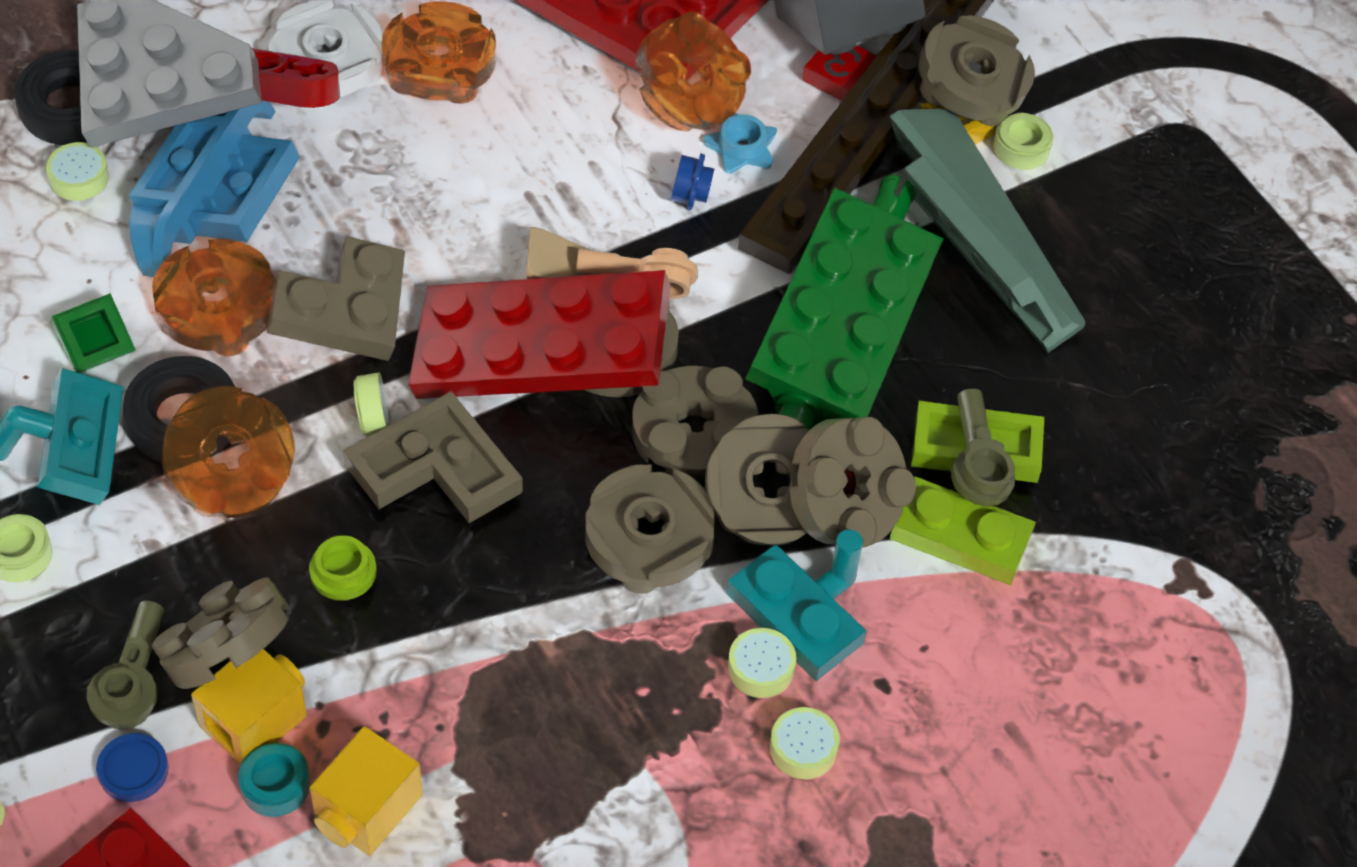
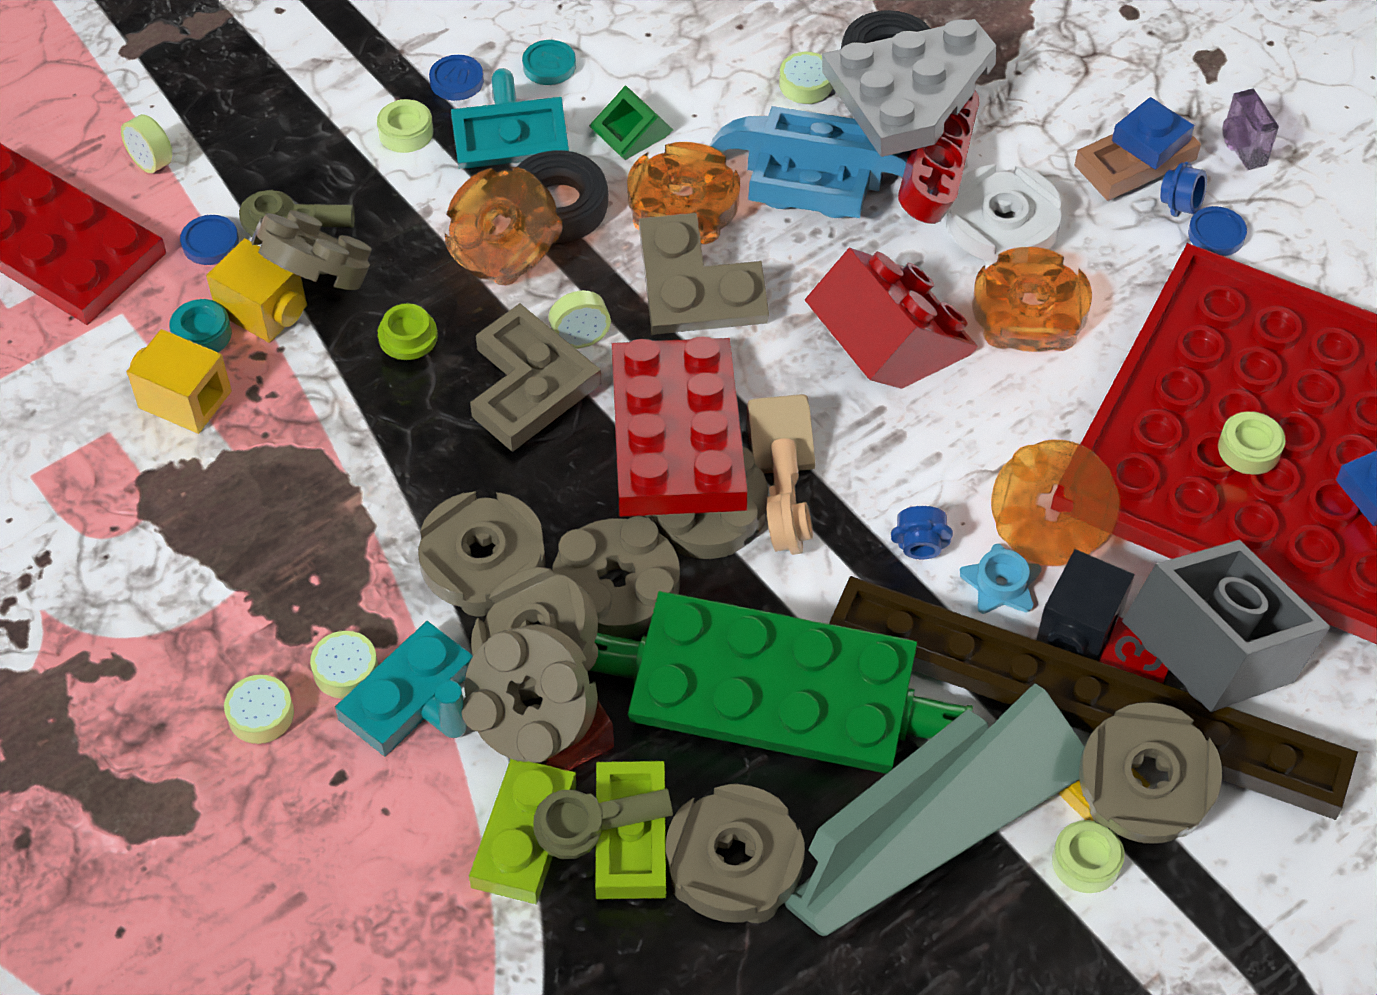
camera: 85 degrees right, 0 degrees up
none -> dark tan plate [666,784,805,923]
none -> red slope [804,247,978,389]
none -> black brick [1036,549,1135,661]

